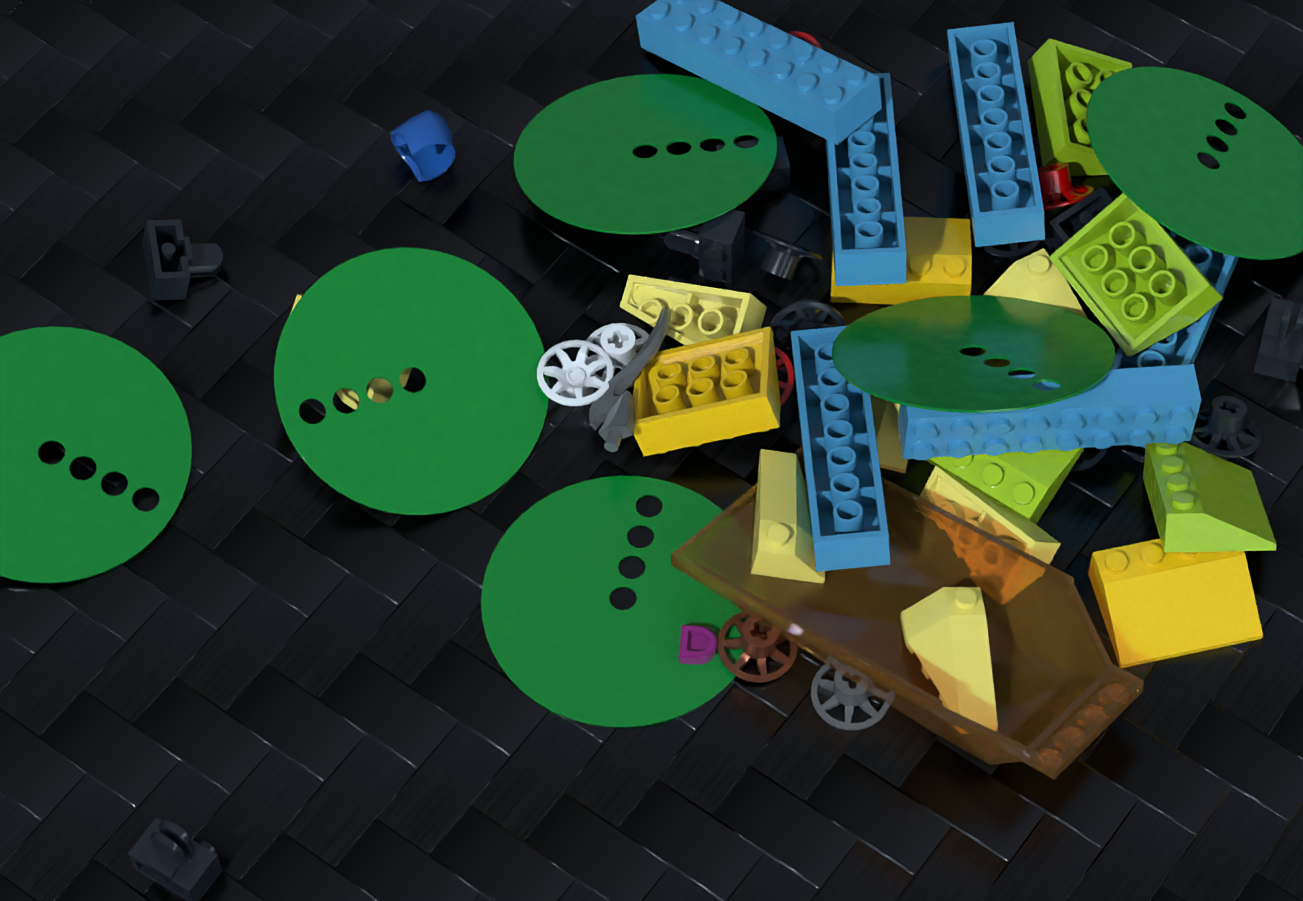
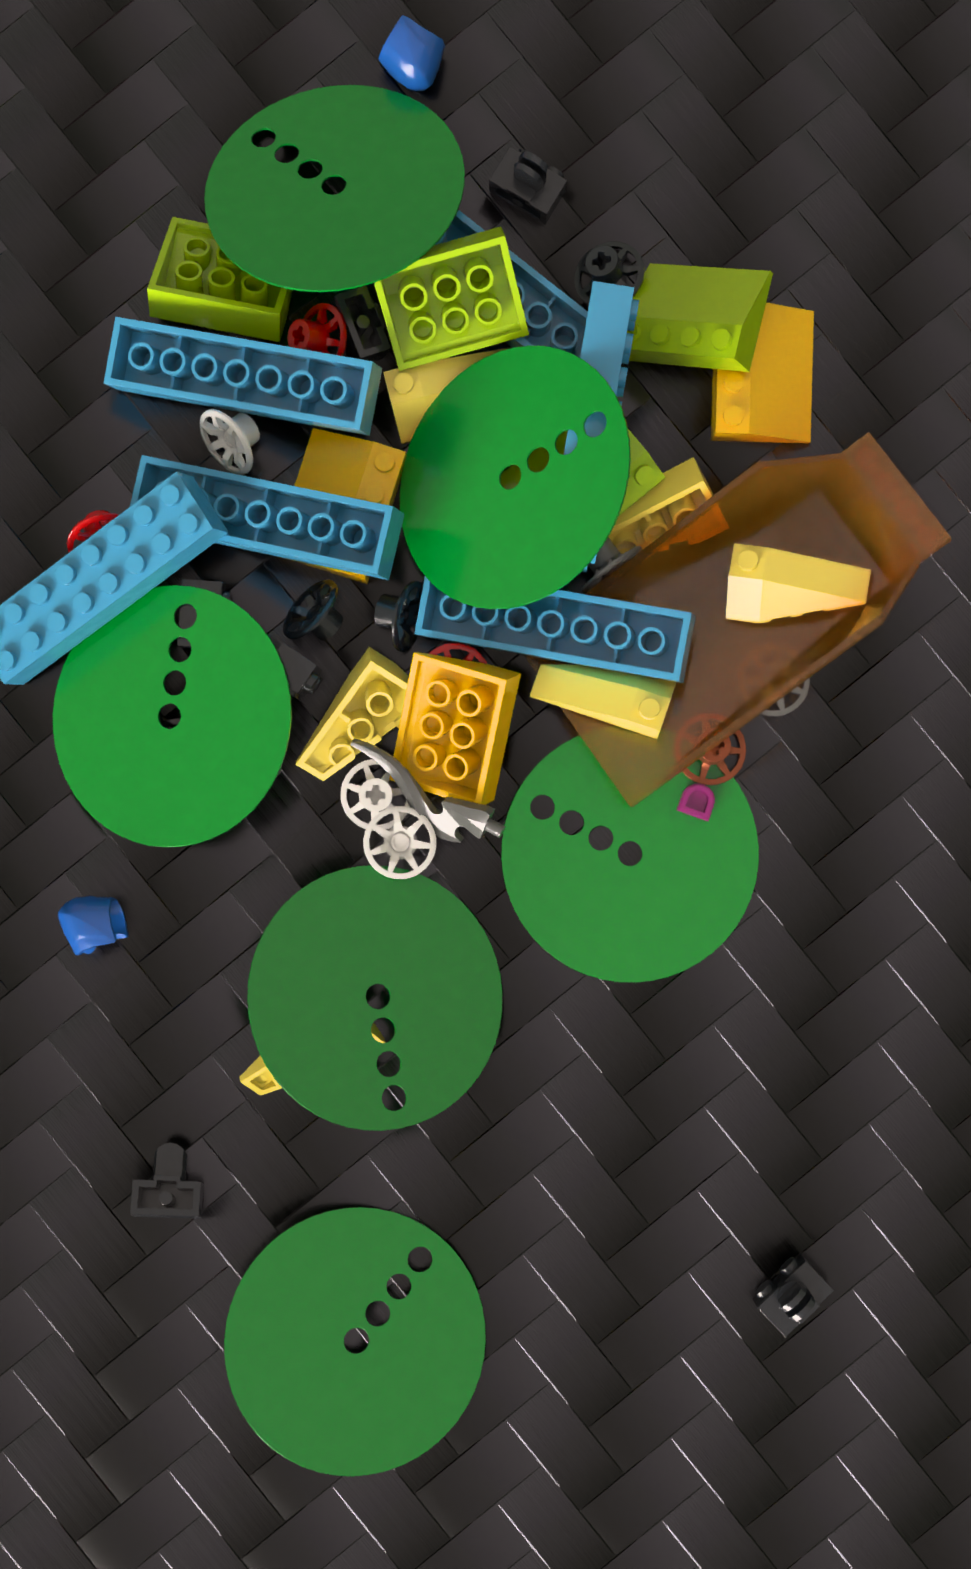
camera: 80 degrees left, 30 degrees up
none -> white wheel [200,409,260,475]
none -> dark grey wheel [581,537,642,592]

